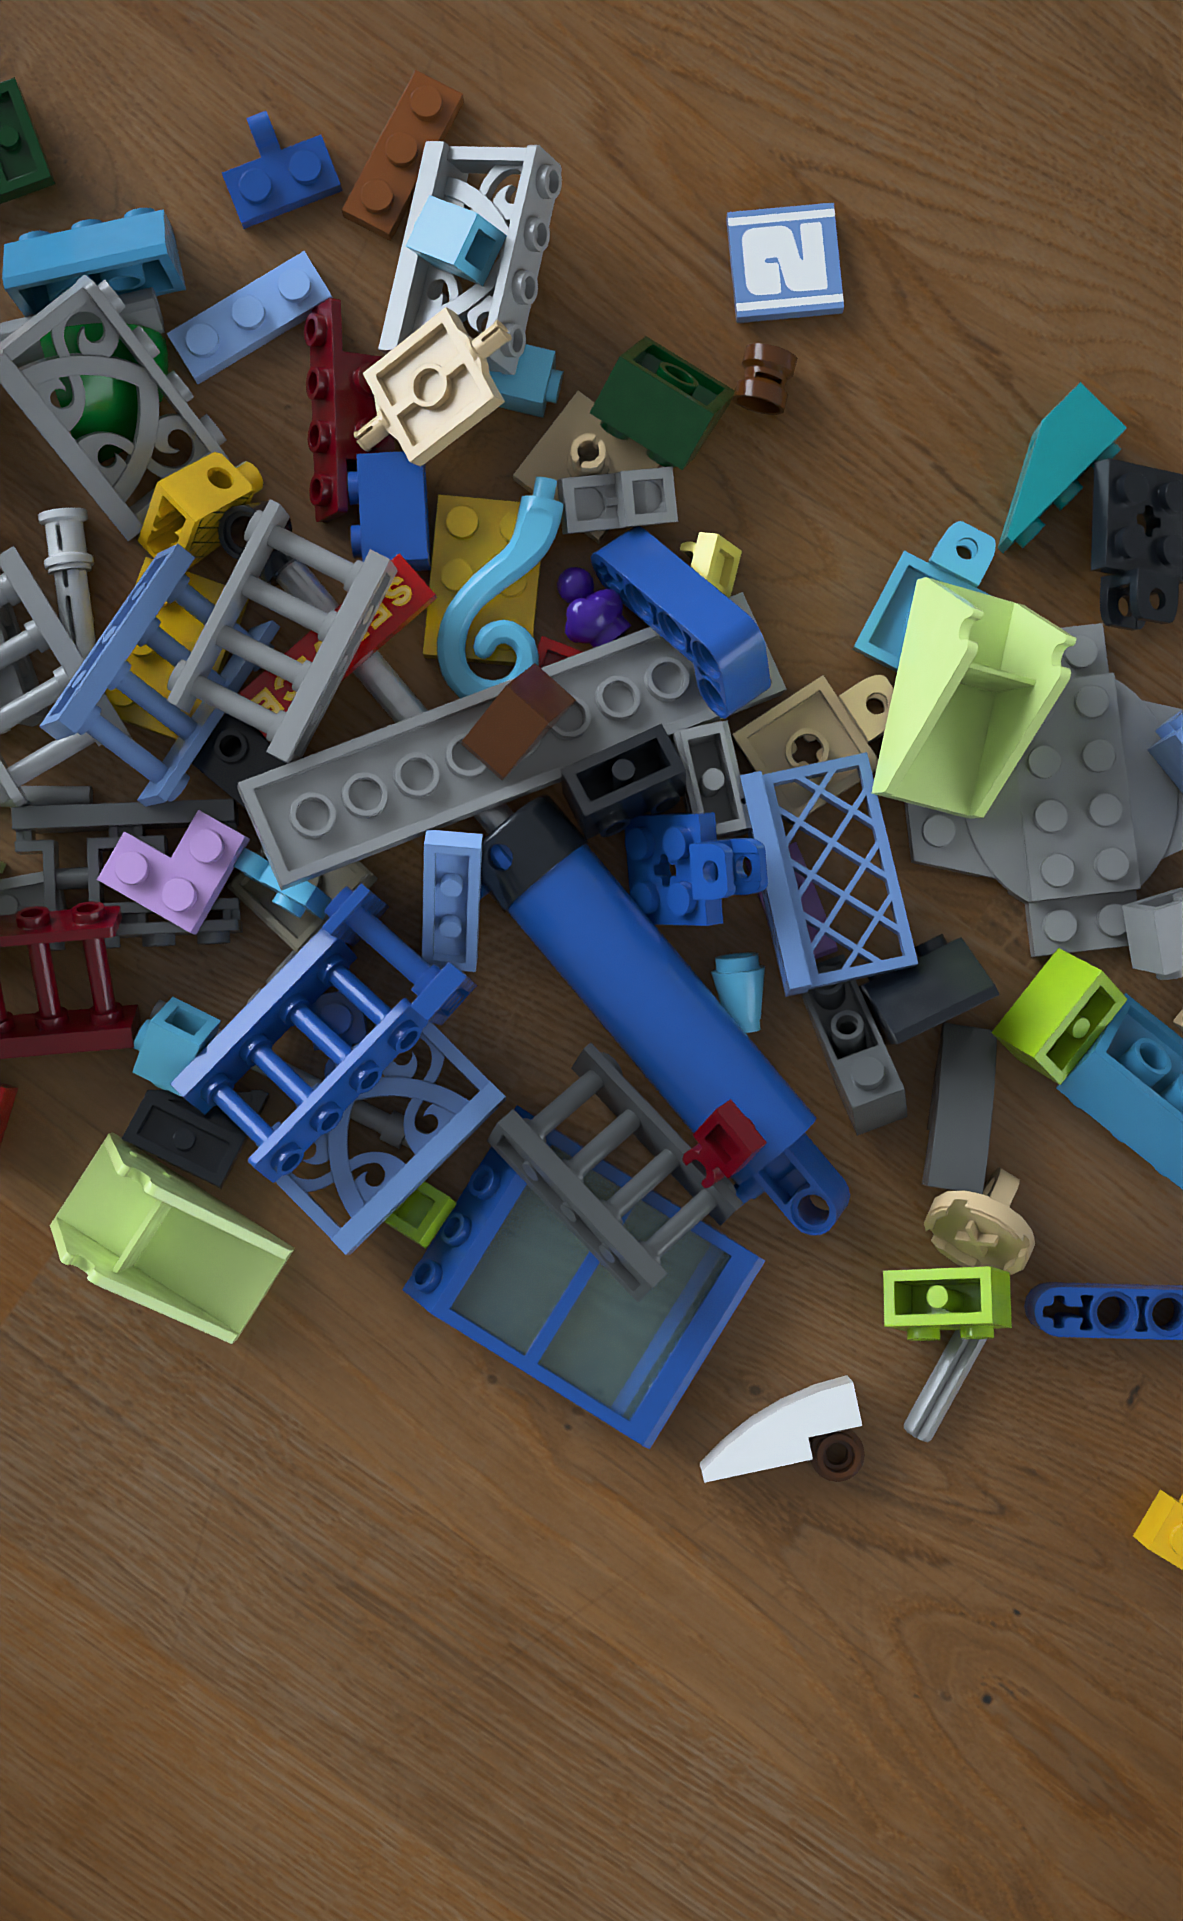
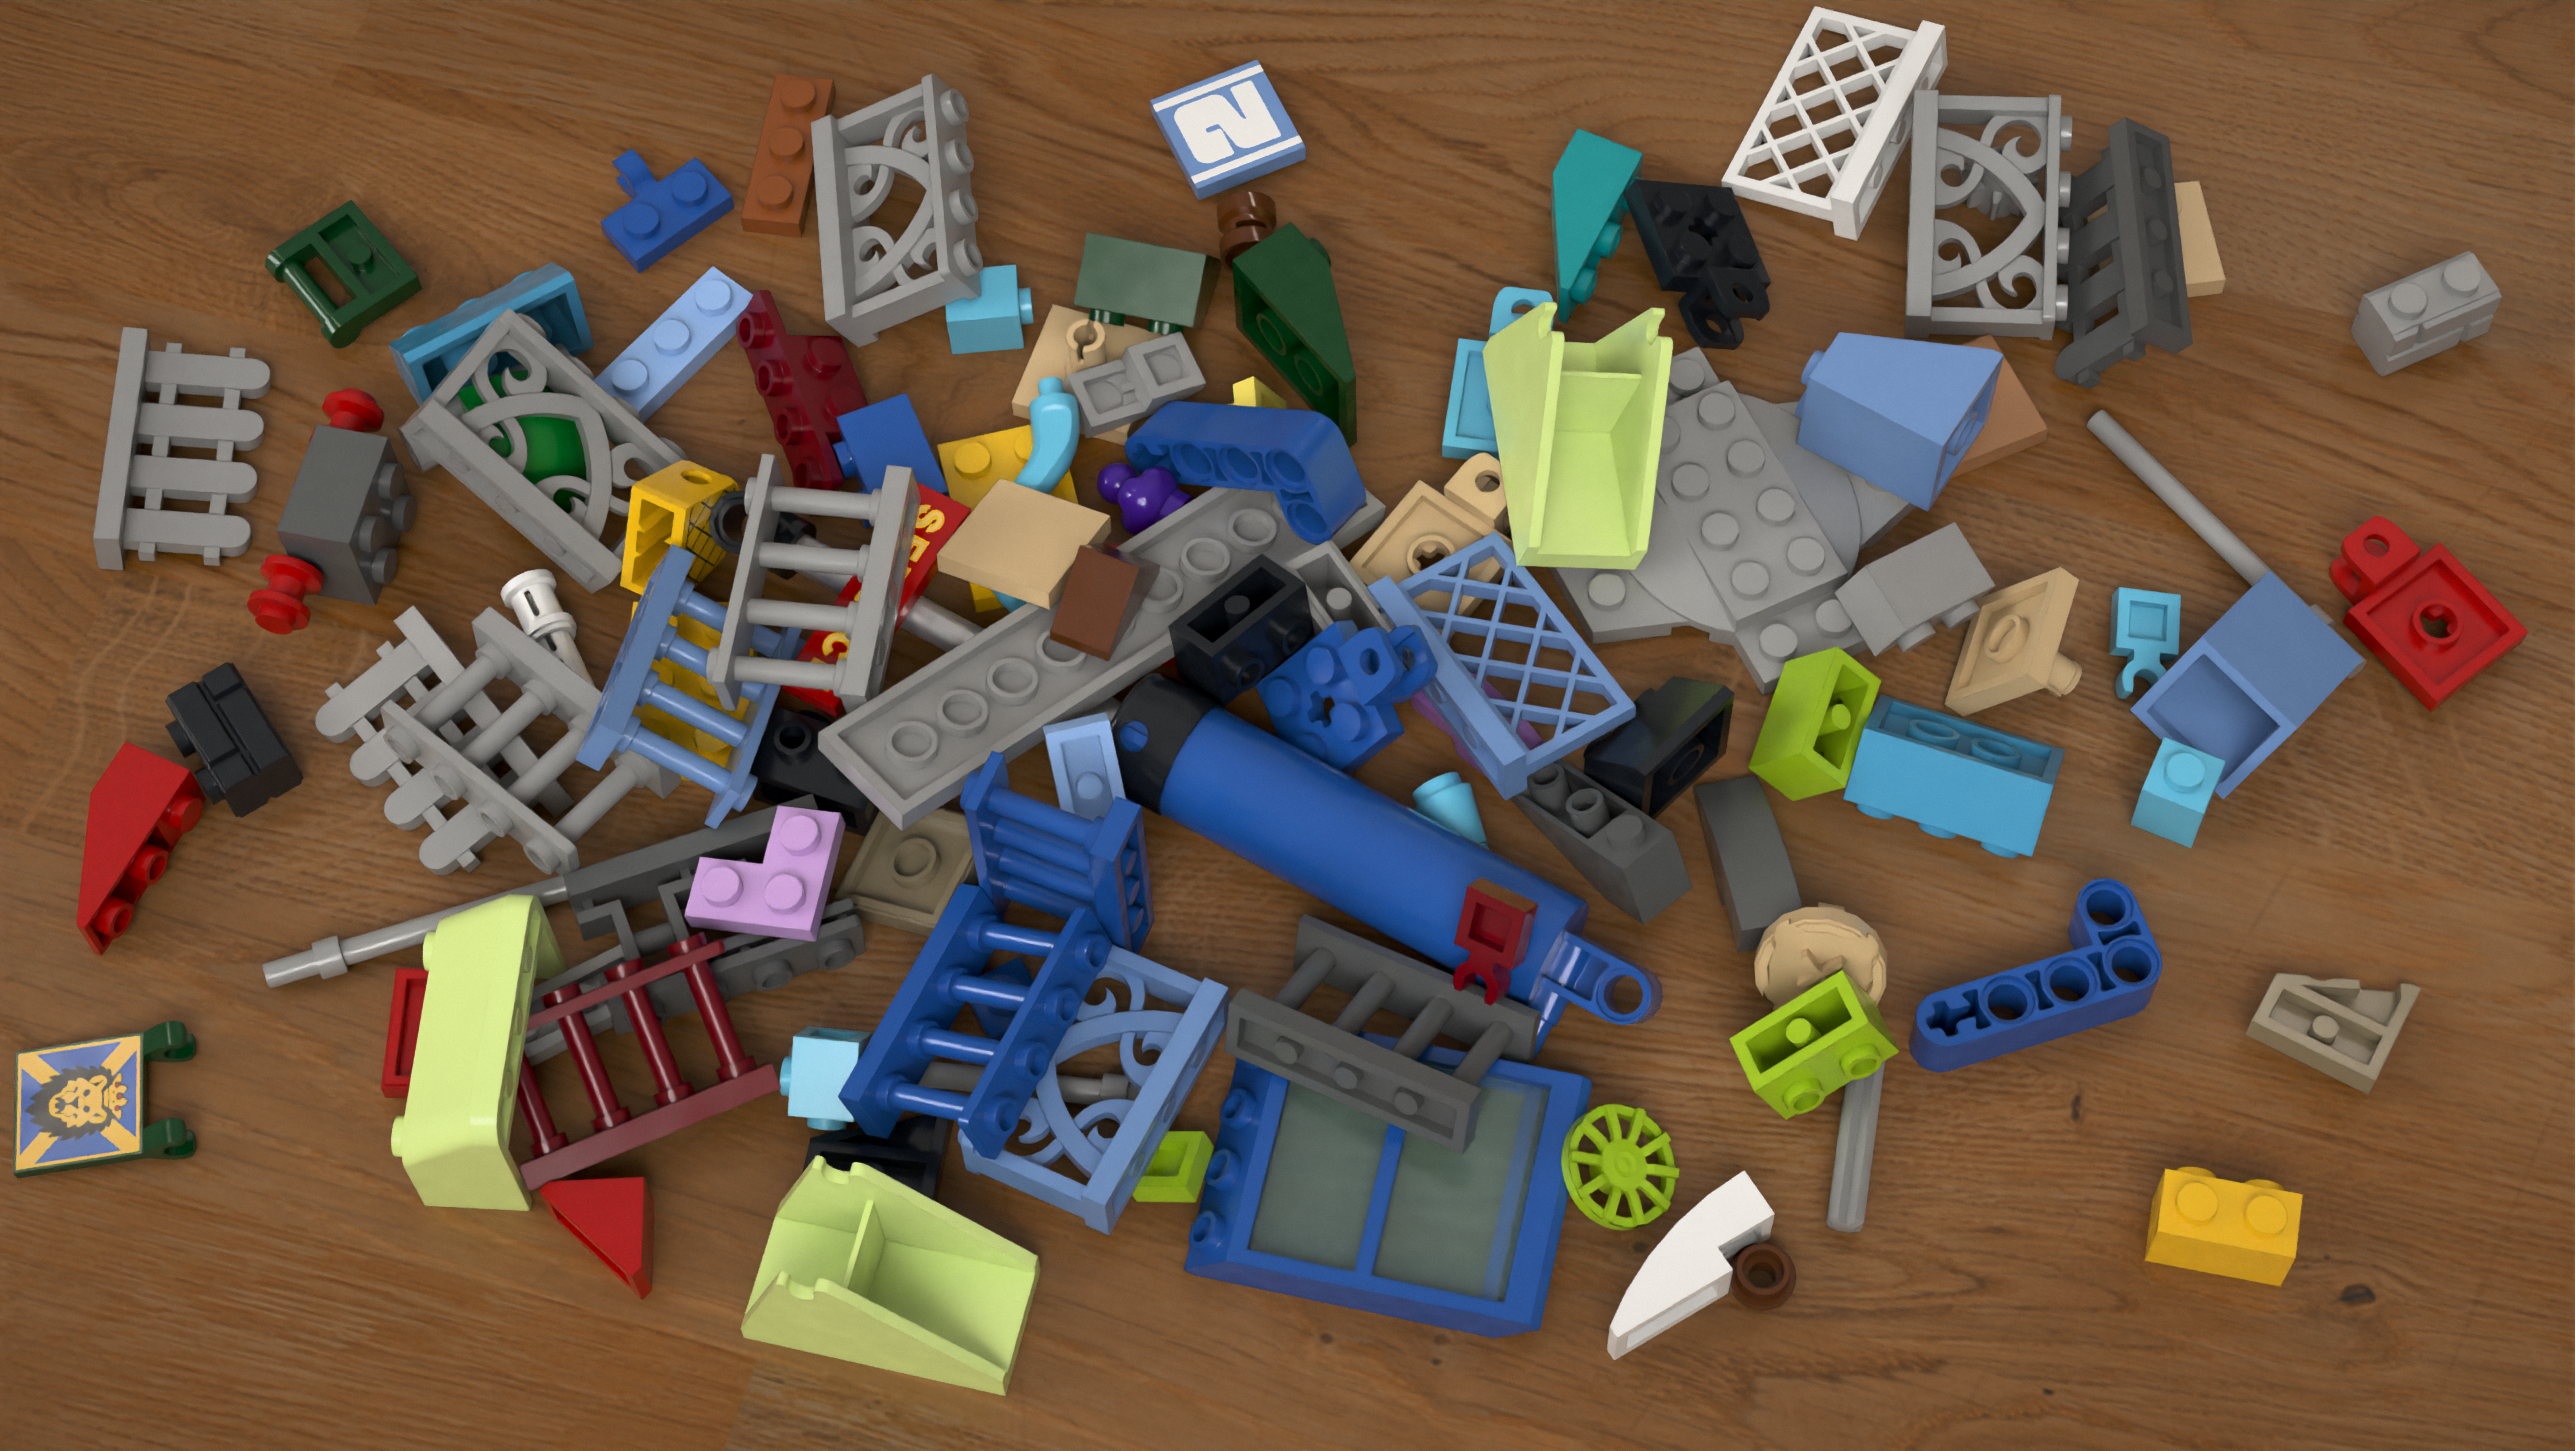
camera: 15 degrees left, 25 degrees down
medium azure plate [233,847,332,920] -> none
tan plate [354,307,512,467] -> none
medium azure brick [406,195,507,286] -> none
none -> tan tile [937,478,1111,610]
none -> dark green slope [1232,222,1357,448]
none -> lime wheel [1561,1103,1680,1231]

